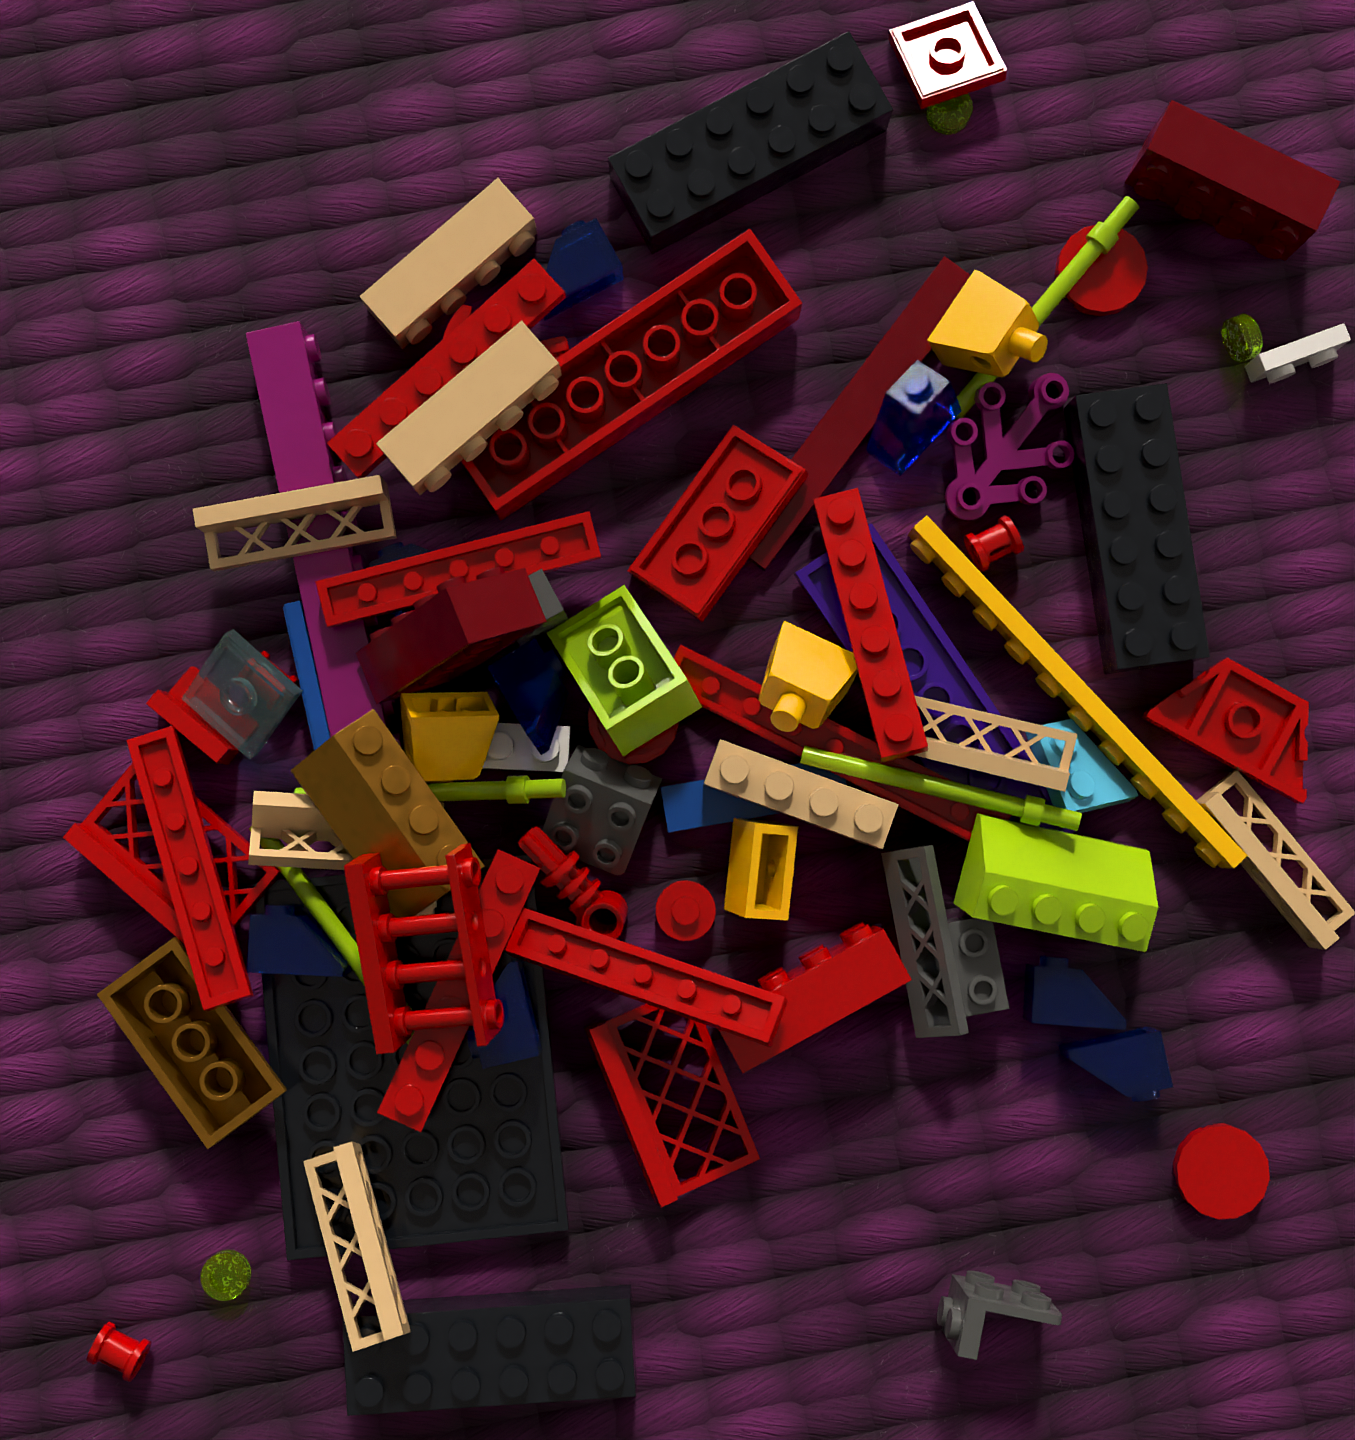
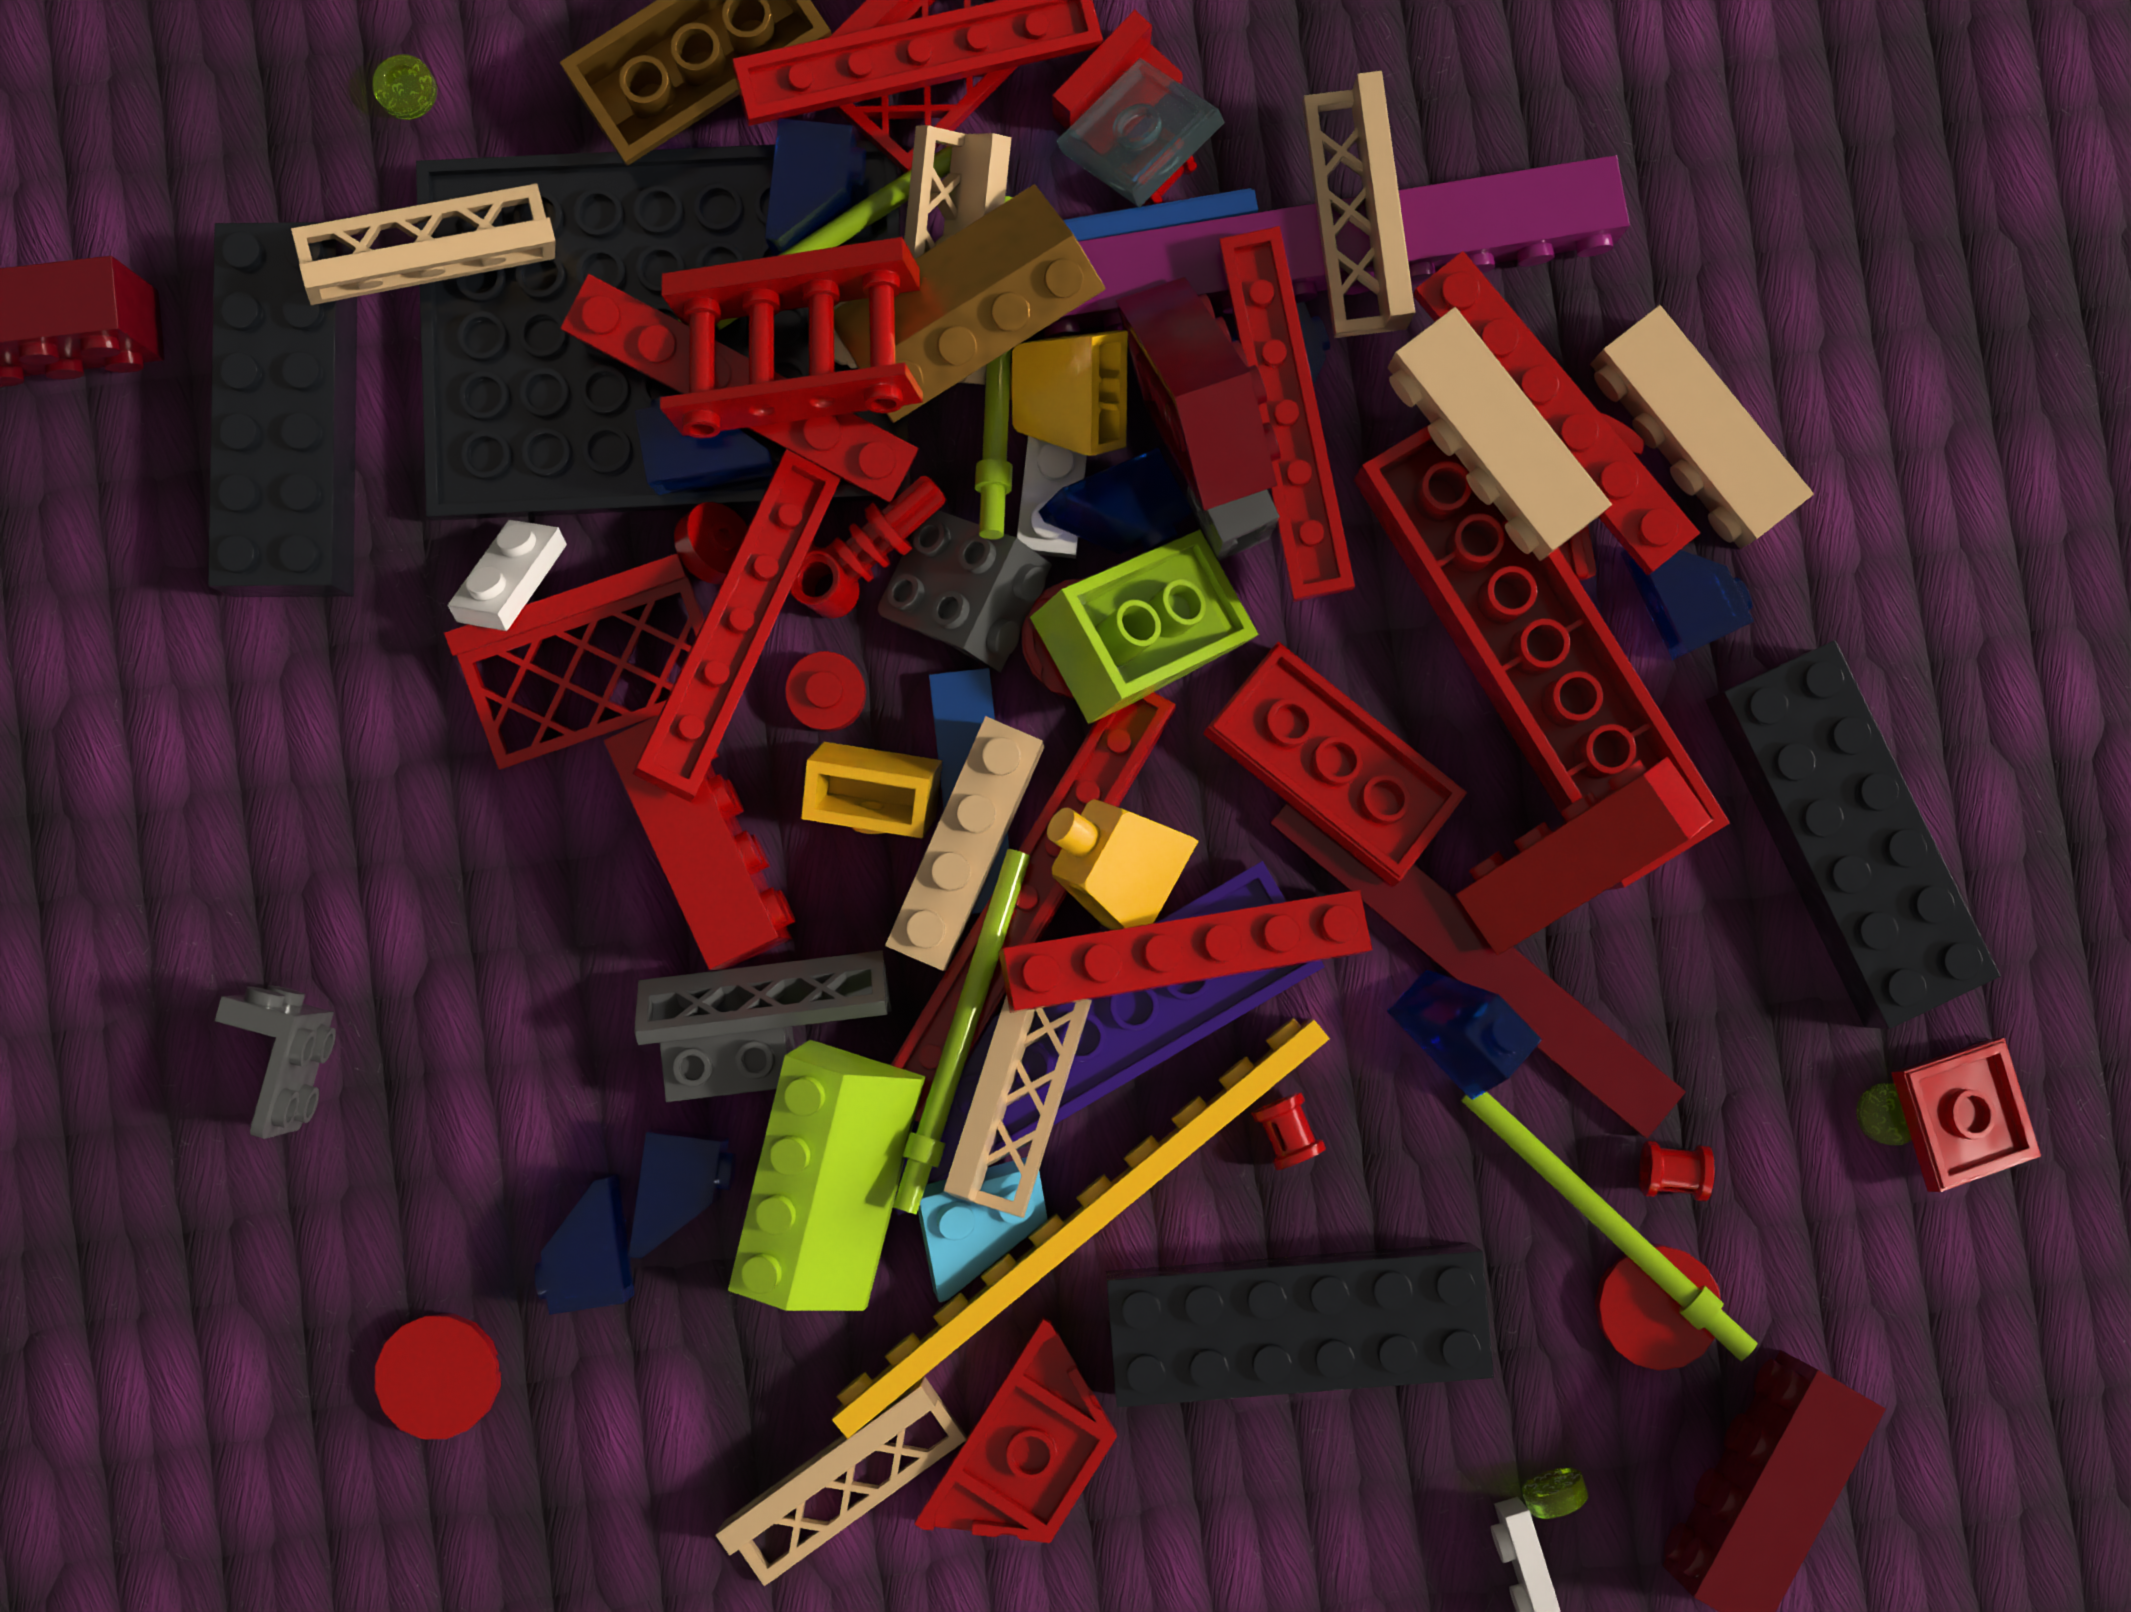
camera: 95 degrees right, 0 degrees up
yellow torso [927,270,1048,377] -> none
magenta plant [945,373,1074,521] -> none
none -> white plate [447,520,567,631]
none -> red wheel [674,502,748,584]
none -> red brick [1455,757,1712,956]
none -> red bush [1639,1141,1715,1201]

